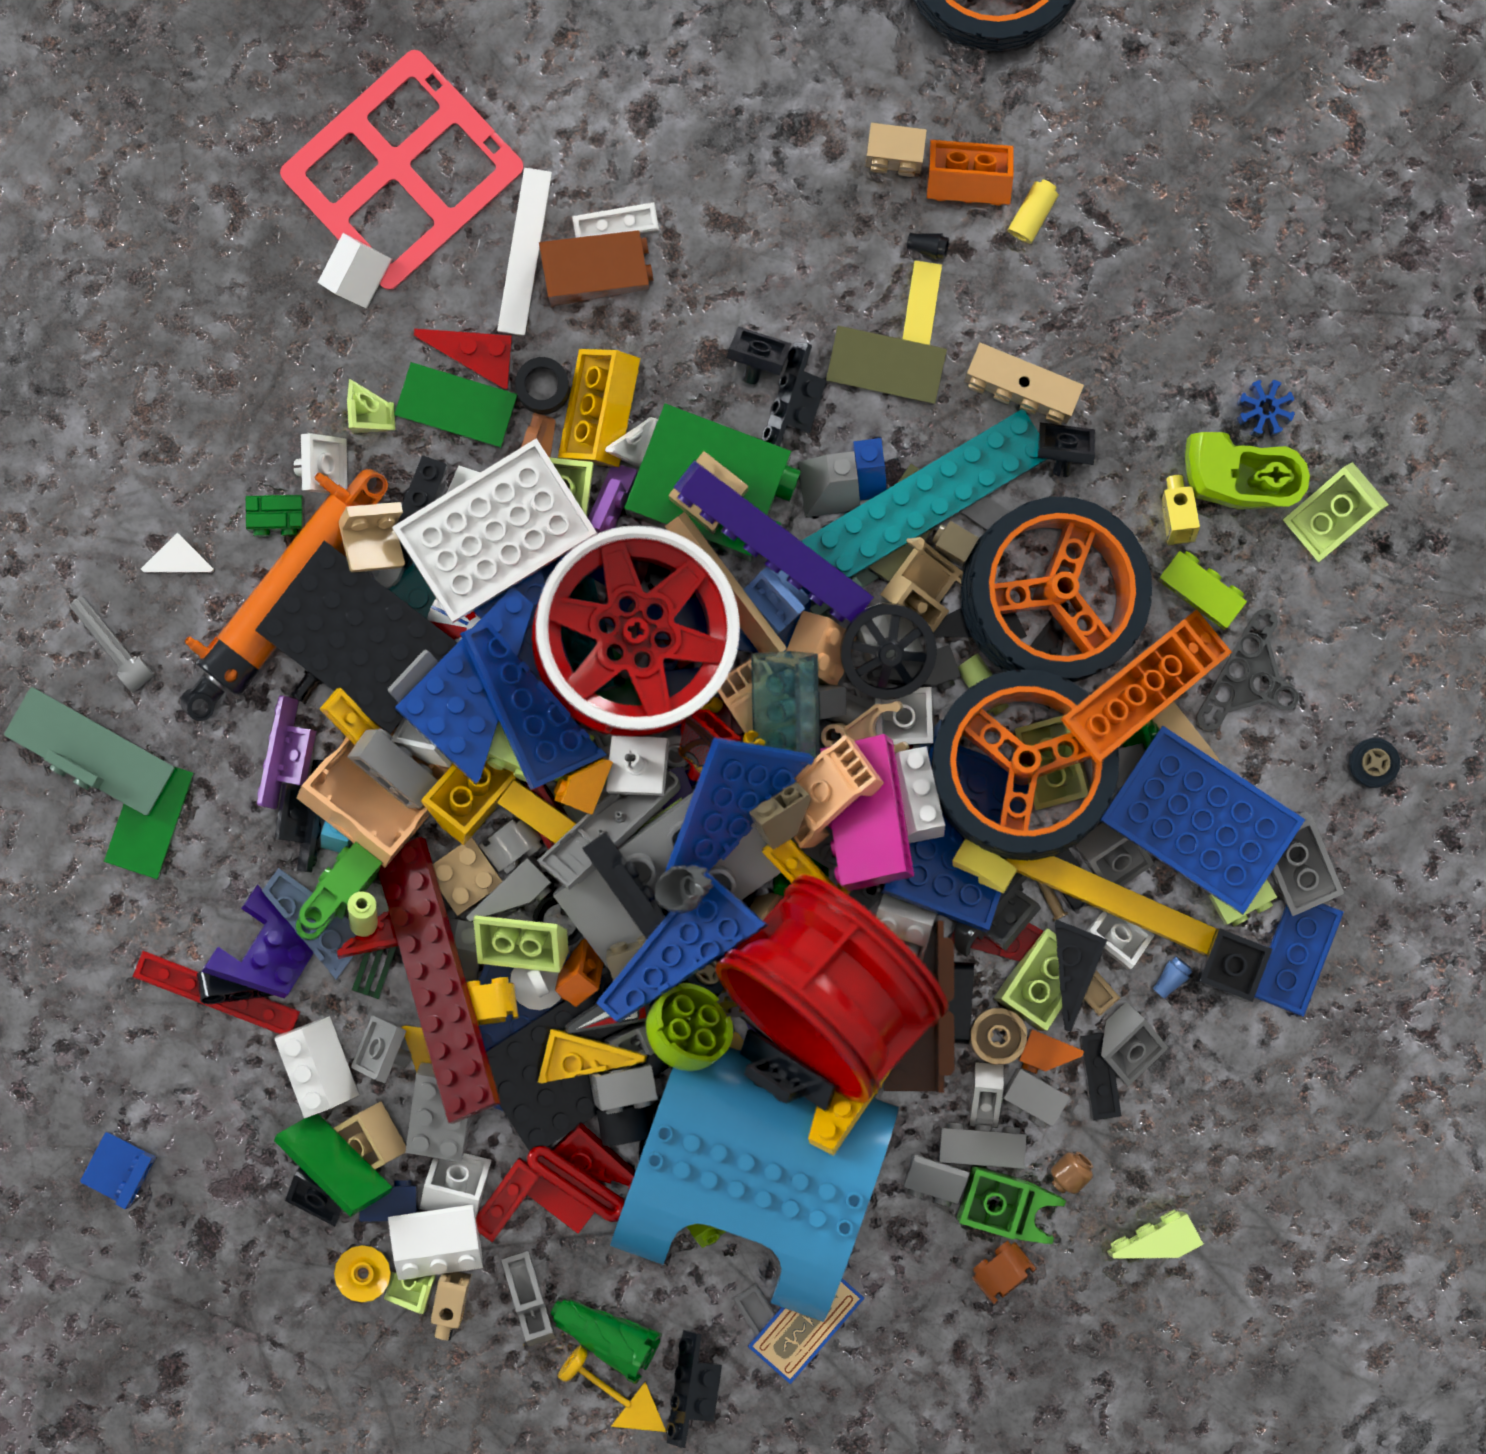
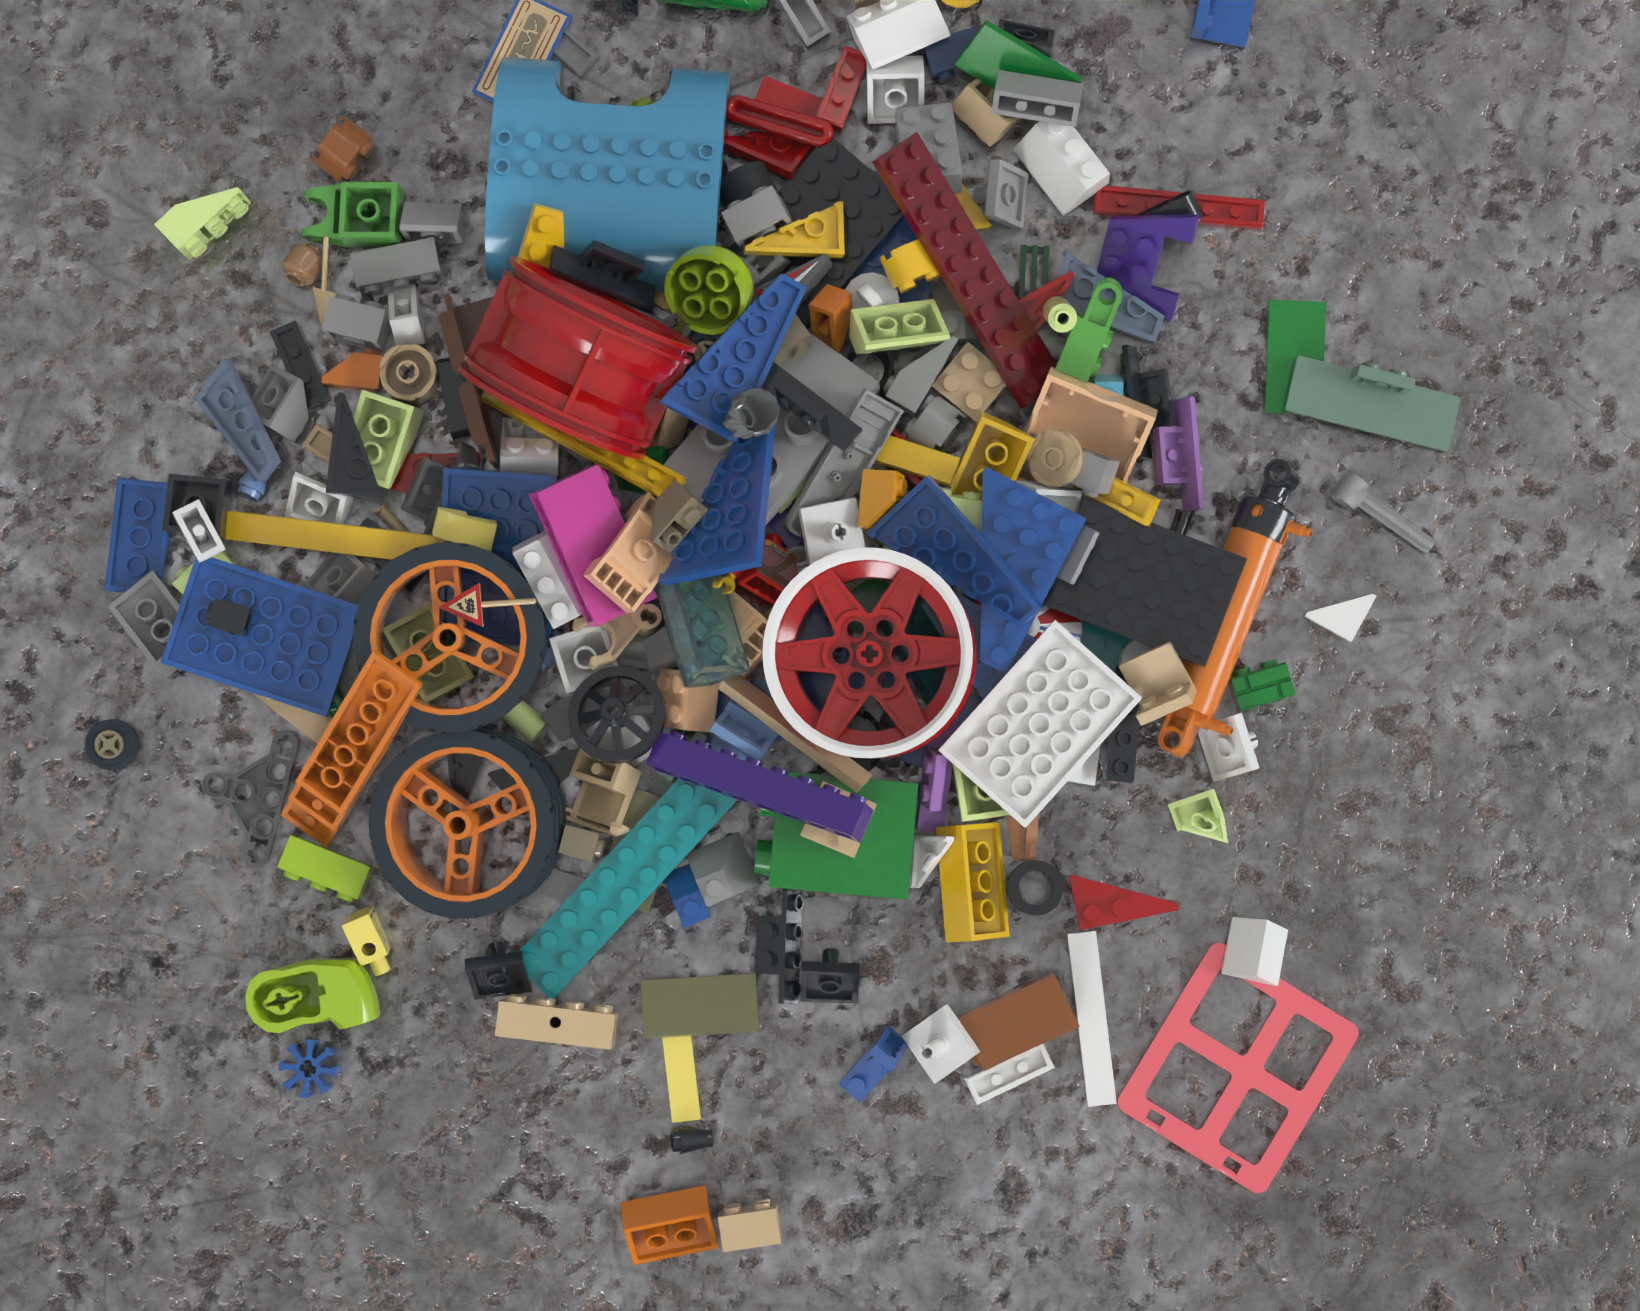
camera: 165 degrees right, 0 degrees up
green tile [394,362,518,448] -> none
light yellow brick [1007,179,1059,244] -> none
yellowish green slope [1283,462,1389,562] -> none
none -> white slope [172,499,226,563]
none -> sand blue wing [195,359,281,482]
none -> black brick [206,598,255,637]
none -> tan piece [312,236,338,332]
none -> piece [438,583,536,627]
none -> blue bracket [838,1025,908,1103]
none -> white tile [902,1004,981,1084]
none -> light grey brick [991,70,1083,127]
none -> tan tile [1027,430,1083,487]

